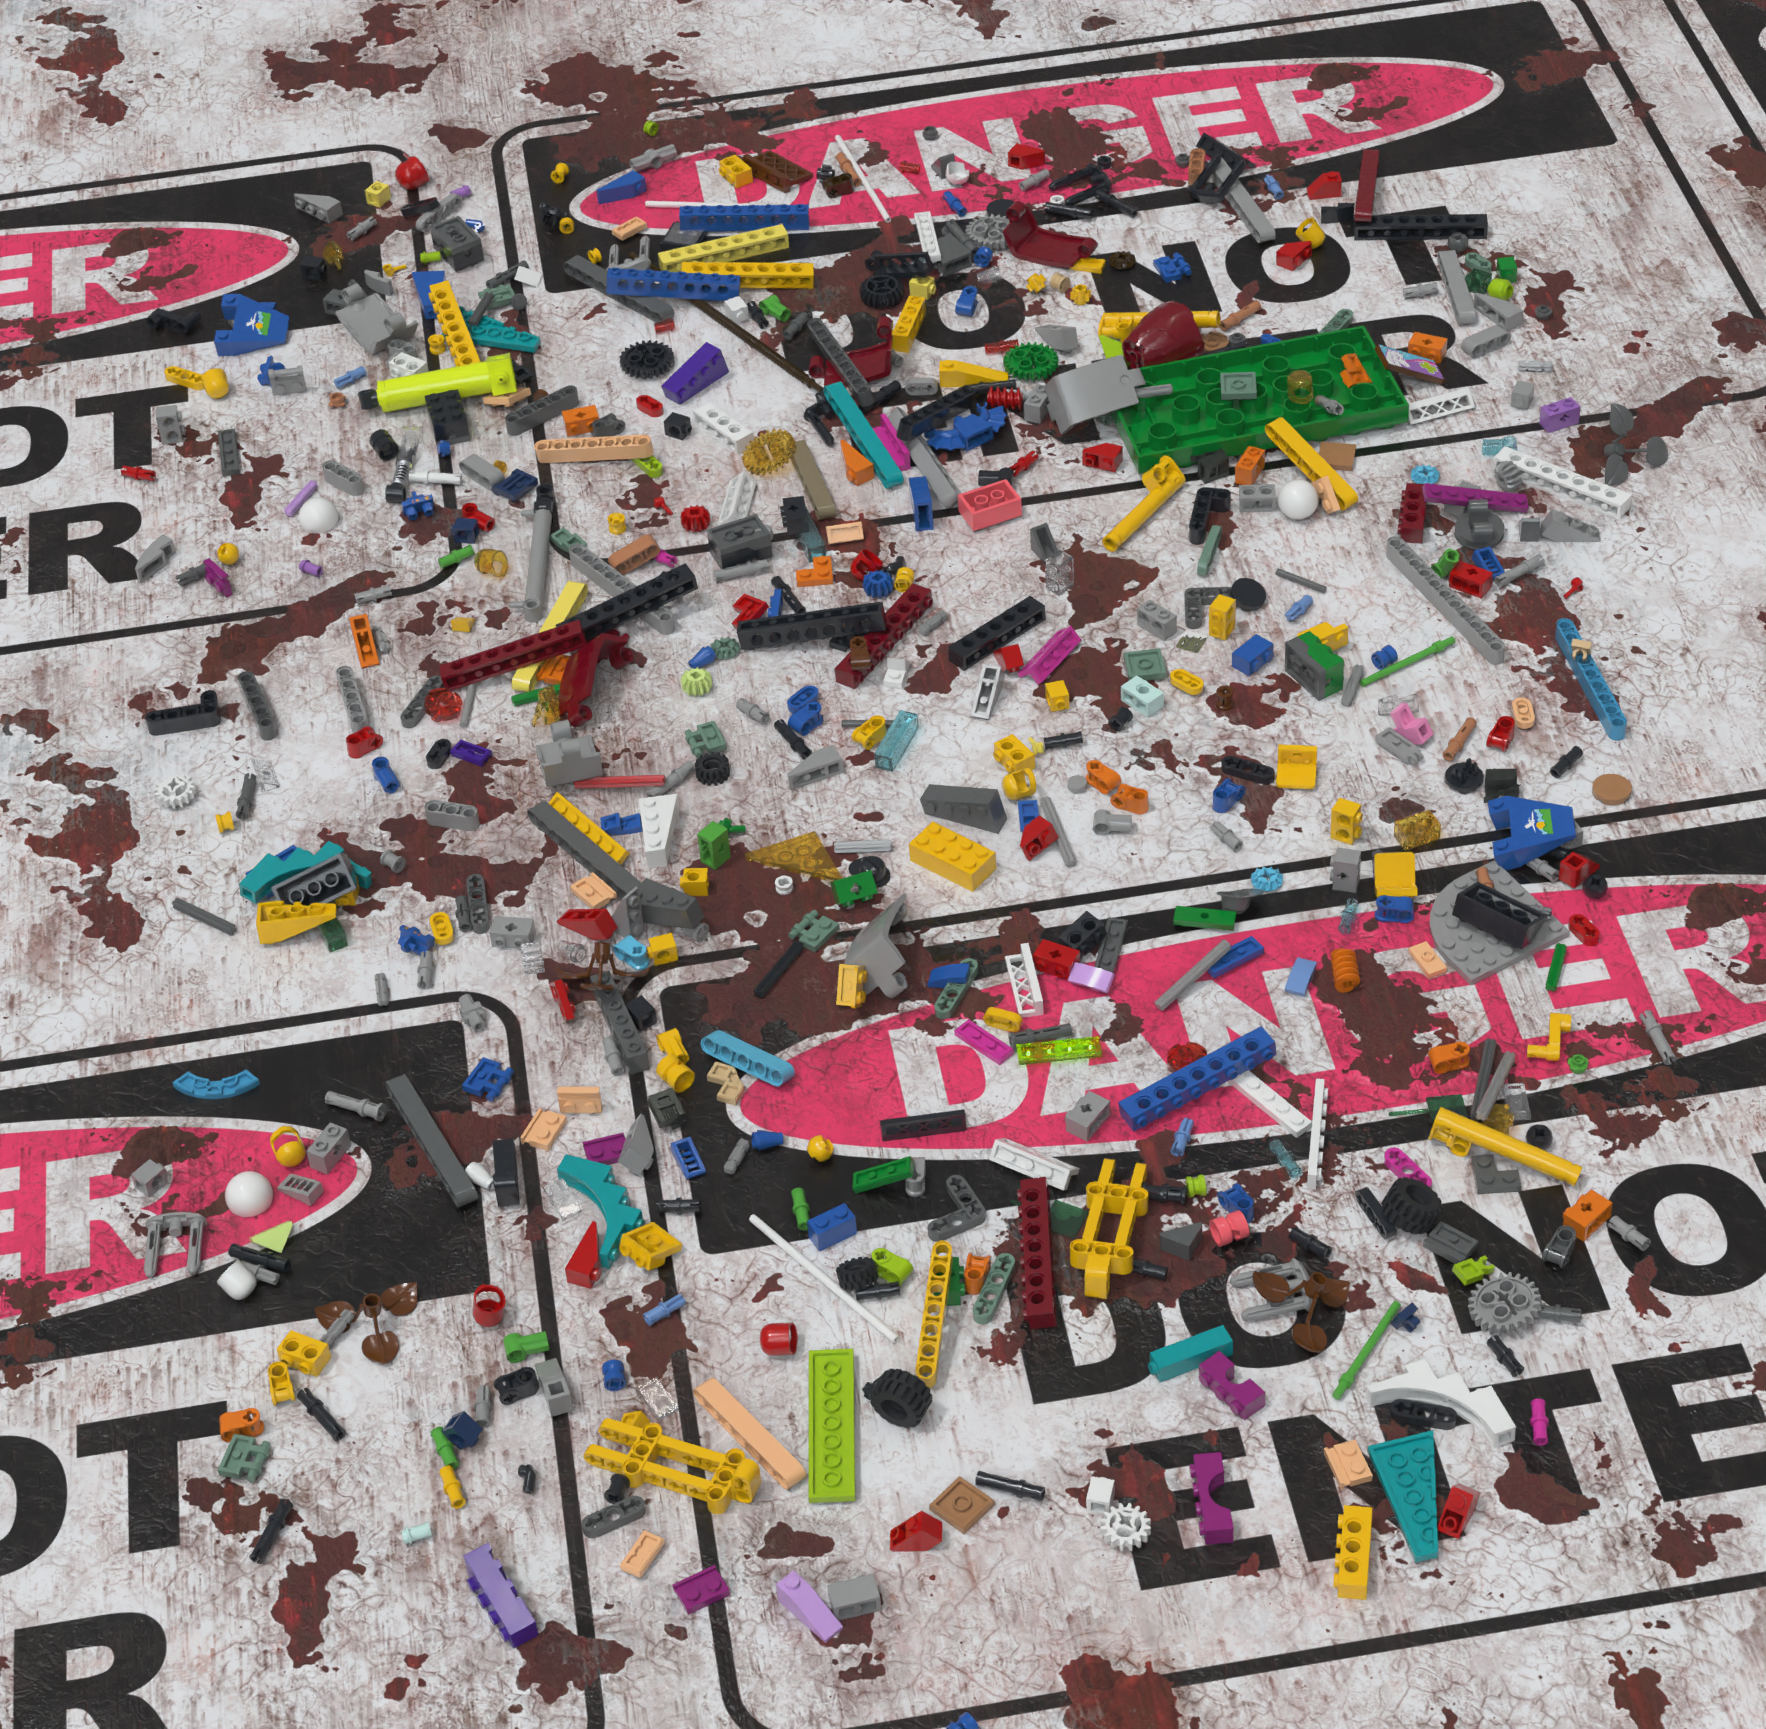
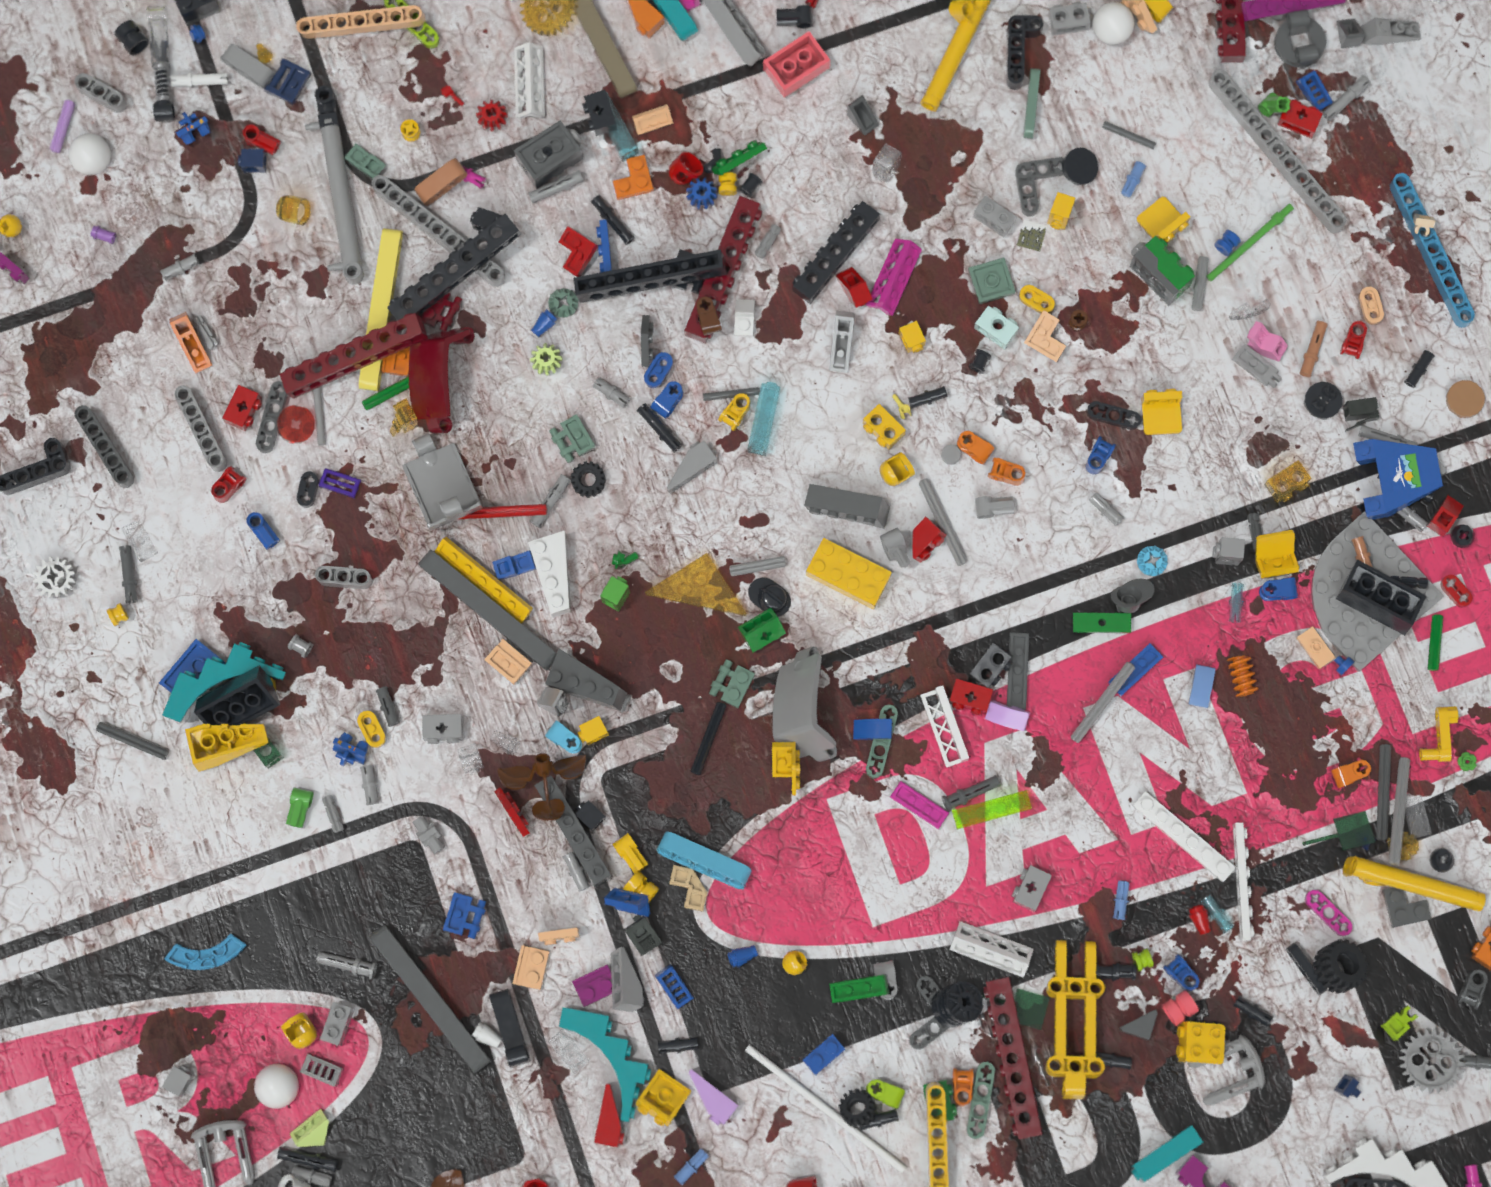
camera: 10 degrees left, 35 degrees up
bright green pin [438,544,475,569] -> none
yellow slope [451,617,475,632] -> none
dark grey beam [466,874,490,934] -> none
red slope [557,909,618,941] -> none
yellow brick [680,868,709,896] -> none
light grey axle [724,1139,750,1175] -> none
white bush [775,876,793,895] -> none
bright green pin [791,1188,810,1230] -> none
black fence [880,1109,966,1142] -> none
blue slope [909,476,934,531] -> none
yellow beam [983,1007,1023,1032] -> none
blue slope [1018,800,1039,832] -> none
blue brick [1118,1026,1276,1132] -> none
clear red plate [1167,1042,1207,1073] -> none
blue brick [1232,634,1274,676] -> none
reddish brown plant [1253,1271,1350,1353] -> none
yellow brick [1330,797,1363,845] -> none
bright green bar [1332,1301,1401,1400] -> none
dark grey plate [1423,1221,1478,1264] -> none
black pin [1486,1335,1524,1377] -> none
red hand [1563,577,1583,599] -> none
none -> red brick [222,385,262,431]
none -> bright green piece [286,787,313,828]
none -> blue panel [604,888,650,917]
none -> dark grey plate [641,315,654,367]
none -> lavender slope [689,1070,738,1126]
none -> green tile [712,140,767,175]
none -> black bush [738,172,763,197]
none -> light grey beam [880,527,910,568]
none -> black wheel [931,981,983,1028]
none -> light nougat plate [1024,310,1066,362]
none -> yellow bracket [1176,1021,1225,1064]
none -> red cone [1188,904,1211,935]
none -> blue tile [1334,656,1354,675]

